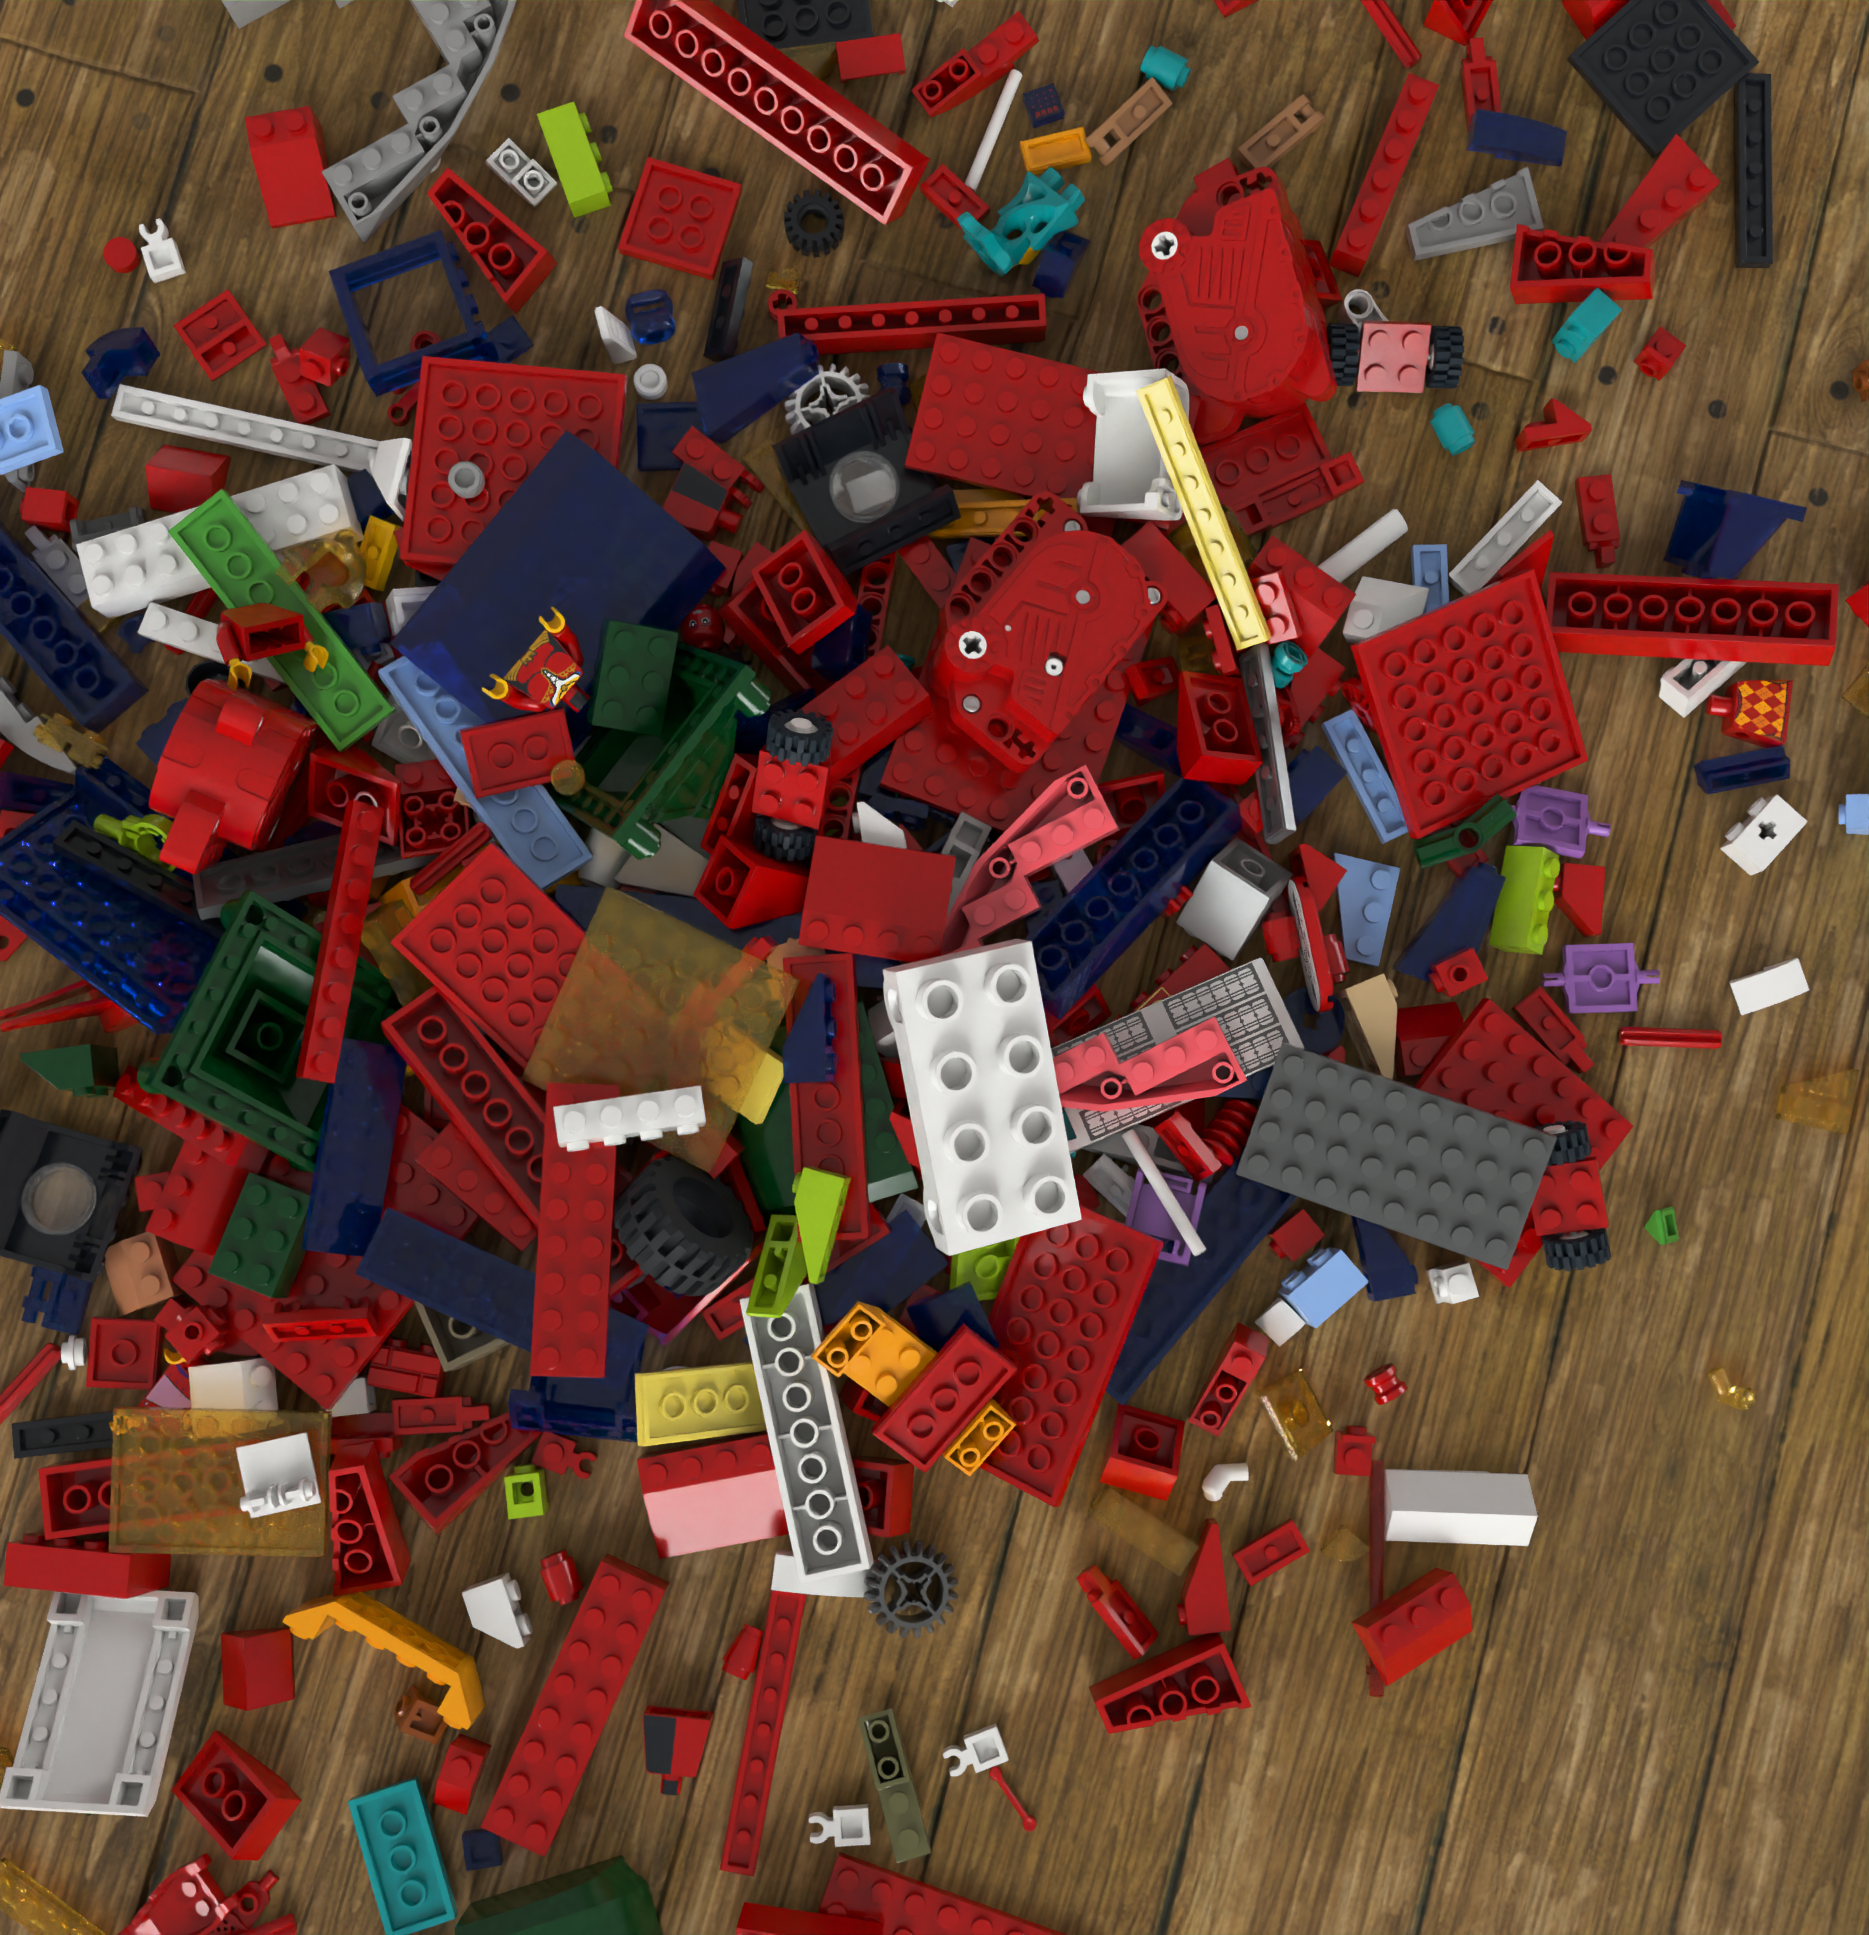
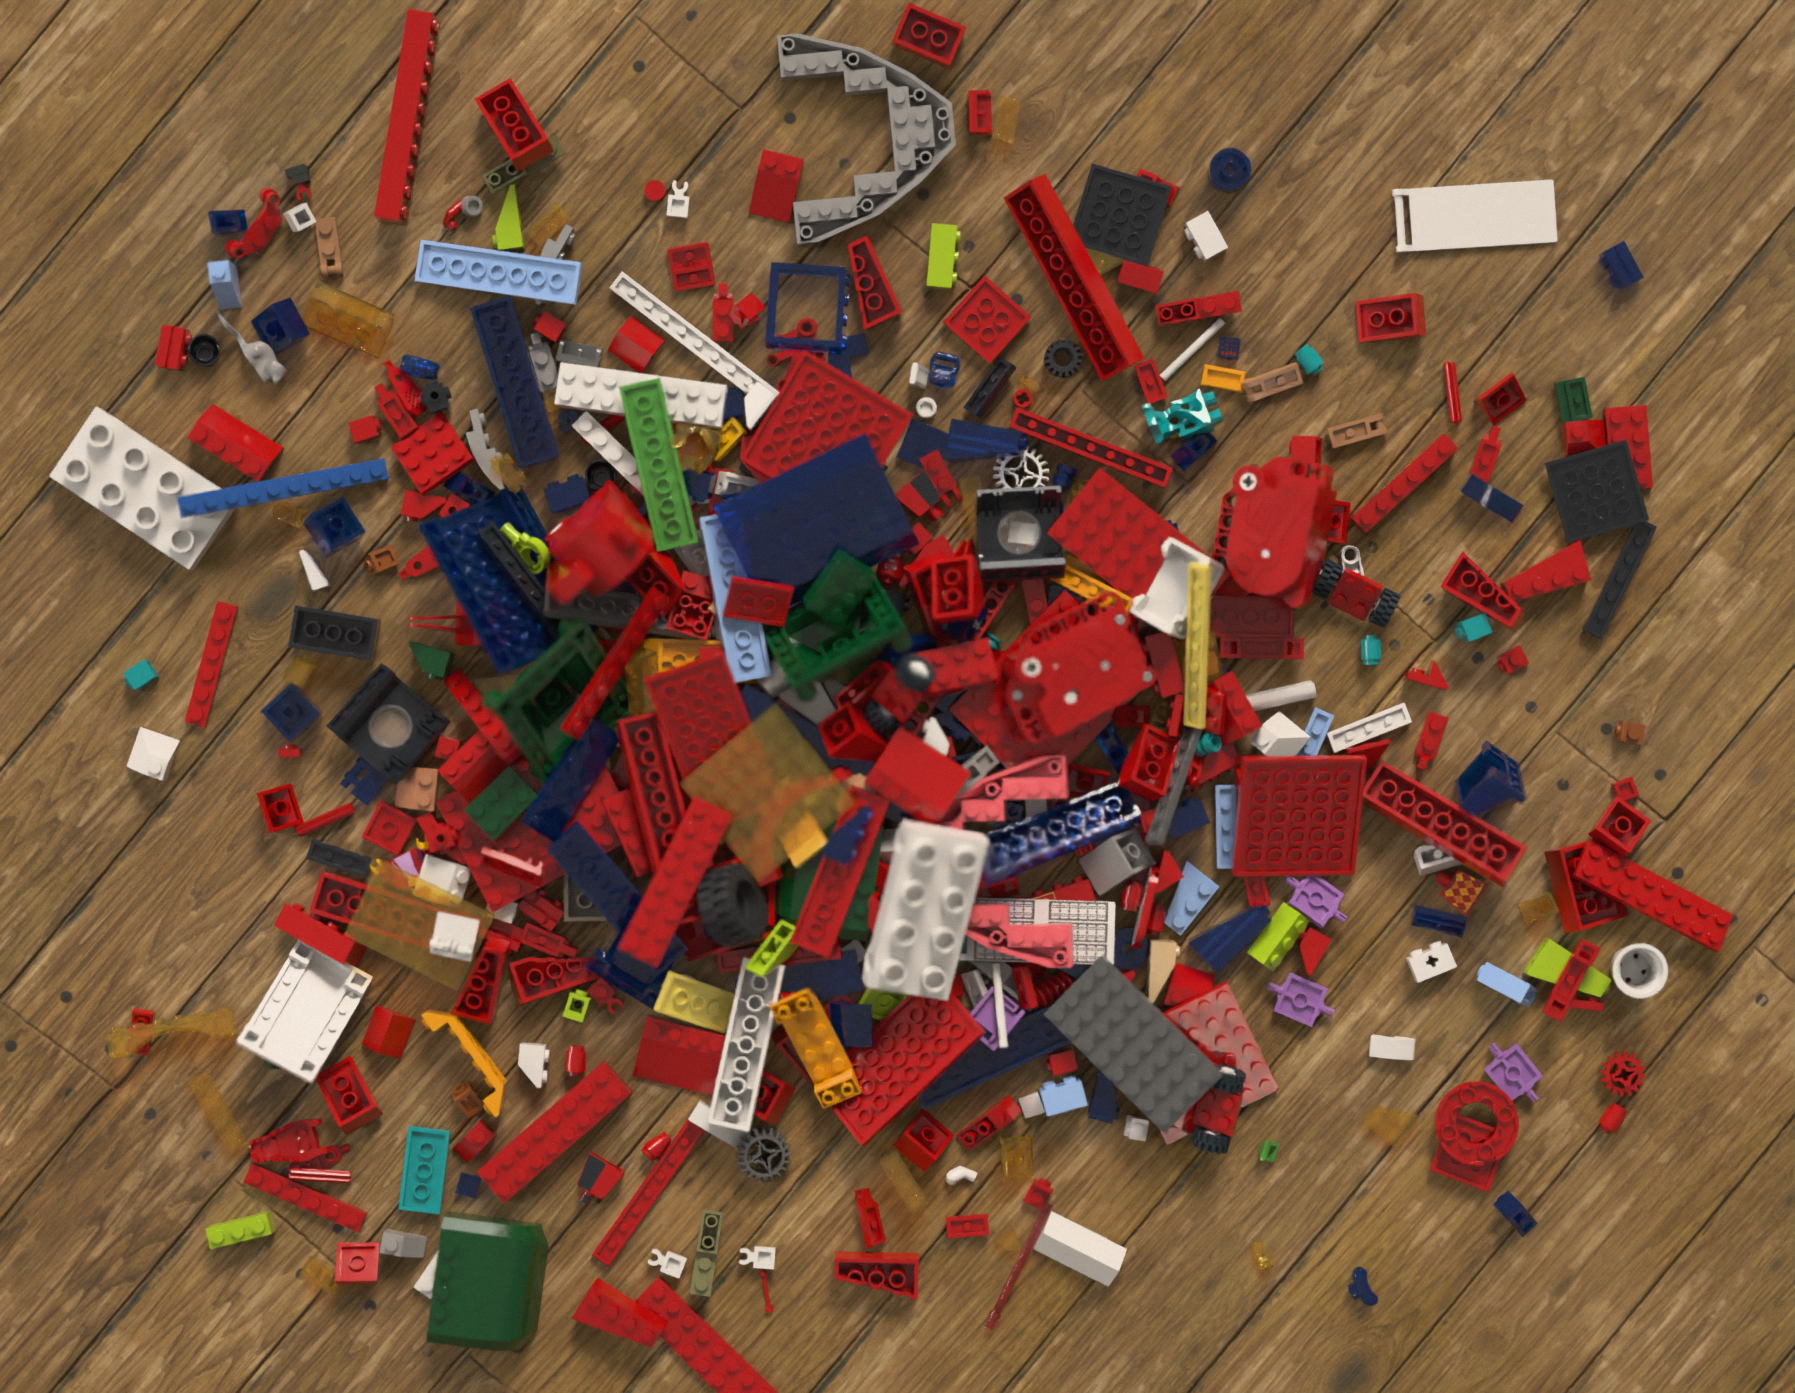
camera: 25 degrees right, 5 degrees up
white plate [61,1335,87,1370] -> none
clear blue brick [81,327,160,399] -> none
red torso [216,603,329,690] -> none
red axle [409,822,492,896] -> none
light grey tile [448,461,485,498] -> none
torso [482,607,591,713] -> none
white slope [486,138,557,208] -> none
clear yellow plate [551,760,585,795] -> none
white brick [553,1085,706,1152] -> none
lime slope [792,1166,851,1285] -> none
red tile [871,1323,1018,1473] -> none
red slope [1176,1518,1231,1636] -> none
red slope [1351,1568,1473,1686] -> none
red wheel [1363,1363,1408,1405] -> none
light grey wing [1405,167,1544,261] -> none
dark green piece [1412,793,1517,869] -> none
red brick [1428,947,1488,997] -> none
red hinge [1511,986,1595,1074] -> none
red axle [1618,1027,1722,1049] -> none

